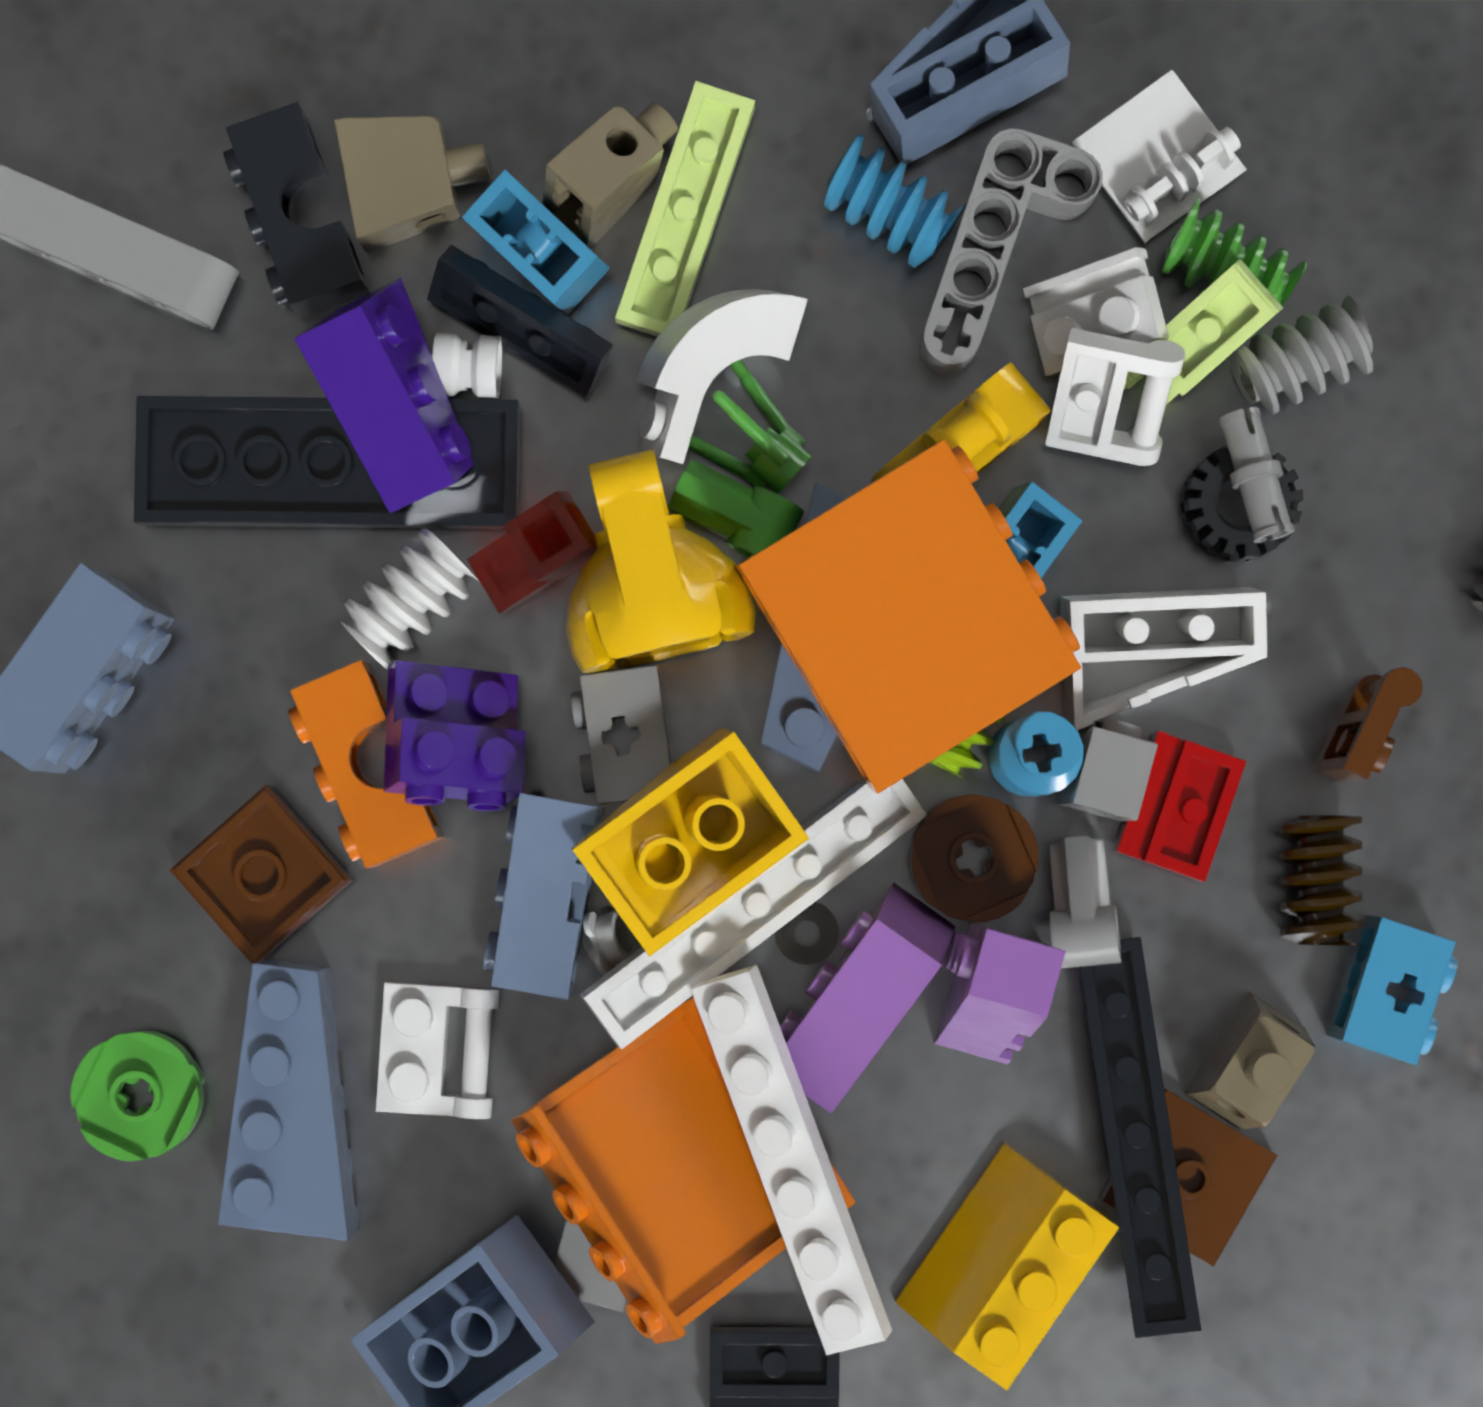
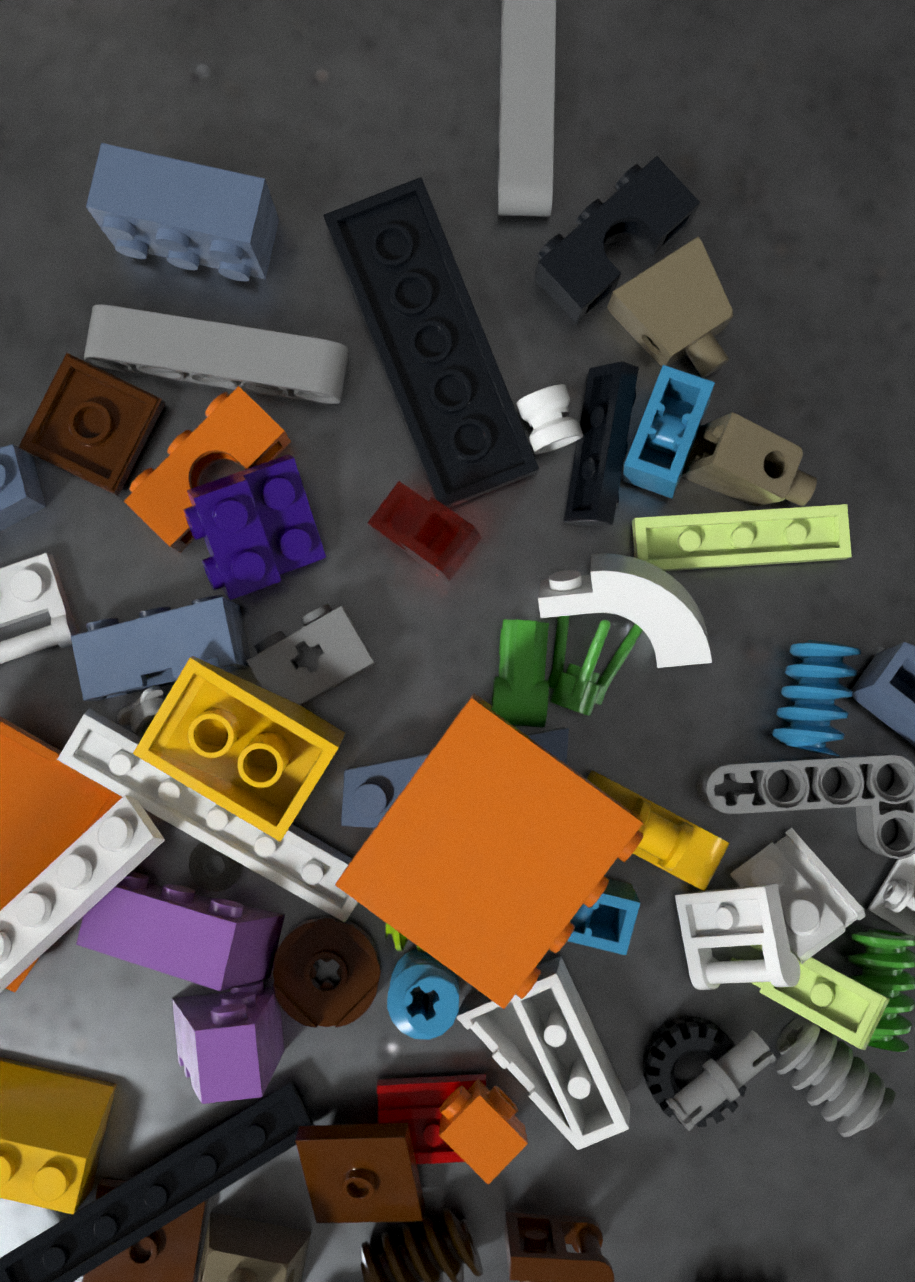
camera: 60 degrees right, 0 degrees up
dark purple wedge [294,278,474,513] -> none
white piece [340,528,479,670] -> none
yellow piece [566,449,756,673] -> none
light grey piece [1049,836,1122,969] -> none
light grey brick [1057,719,1158,821] -> none
none -> light grey beam [84,304,349,404]
none -> reddish brown plate [295,1123,425,1223]
none -> orange brick [439,1079,528,1185]

